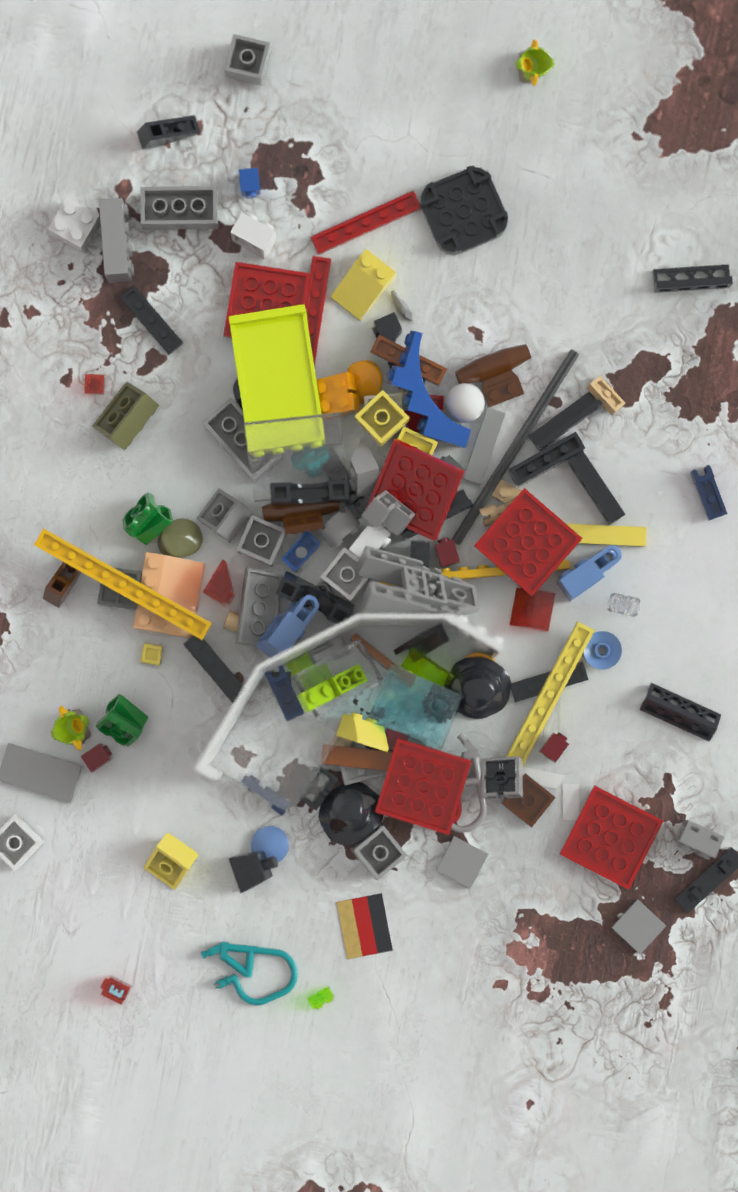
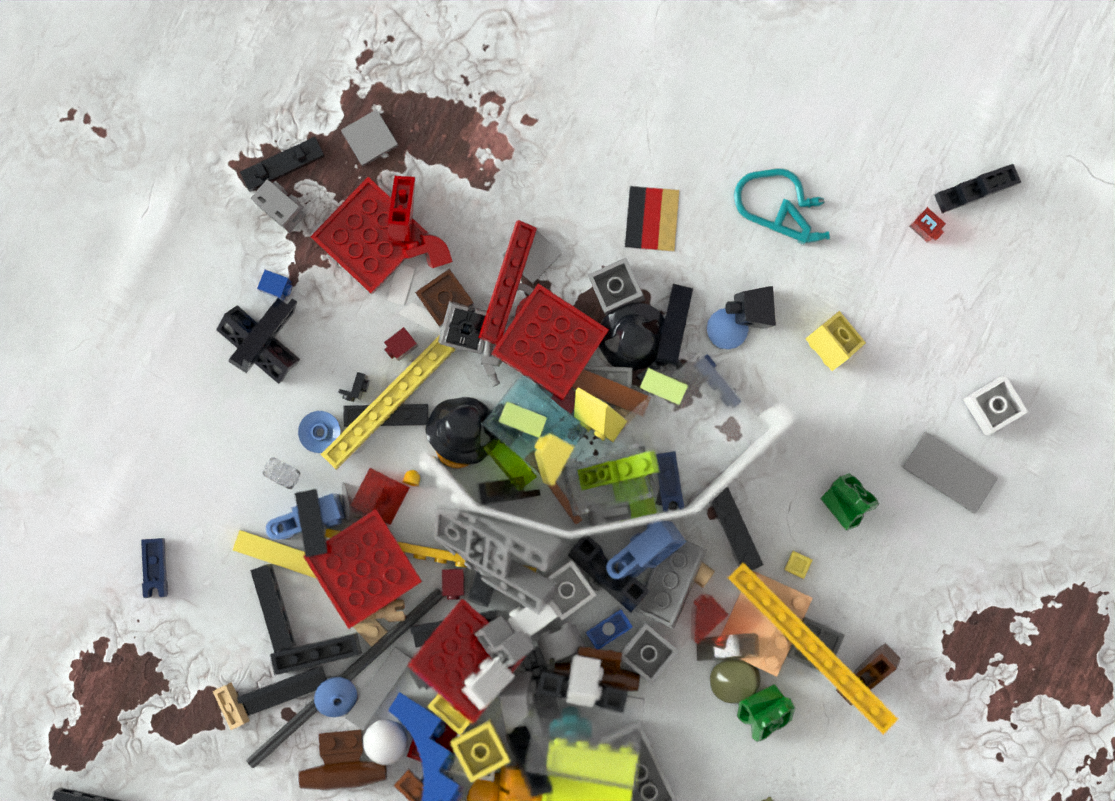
camera: 165 degrees left, 0 degrees up
lime hair [51,706,91,750] -> none
dark red brick [80,743,113,772] -> none
light grey slope [196,488,253,543] -> none
clear neon green piece [307,986,335,1010] -> none
none -> black fence [229,298,297,374]
none -> blue brick [257,269,293,301]
none -> black tile [295,489,328,557]
none -> medium blue dish [314,677,357,717]
none -> black bracket [338,372,370,402]
none -> light grey bar [342,482,363,522]
none -> red slope [387,176,416,242]
none -> red brick [402,233,453,268]
none -> yellow hinge [402,470,420,486]
none -> white brick [462,657,515,709]
none -> red tile [478,220,537,345]
none -> yellowish green tile [499,402,547,438]
none -> black hinge [505,726,553,797]
none -> light yellow slope [534,434,574,486]
none -> white brick [567,655,603,707]
none -> yellowish green tile [640,368,688,405]
none -> black tile [656,284,693,365]
none -> clear smoke slope [696,633,759,661]
none -> black slope [934,163,1021,214]

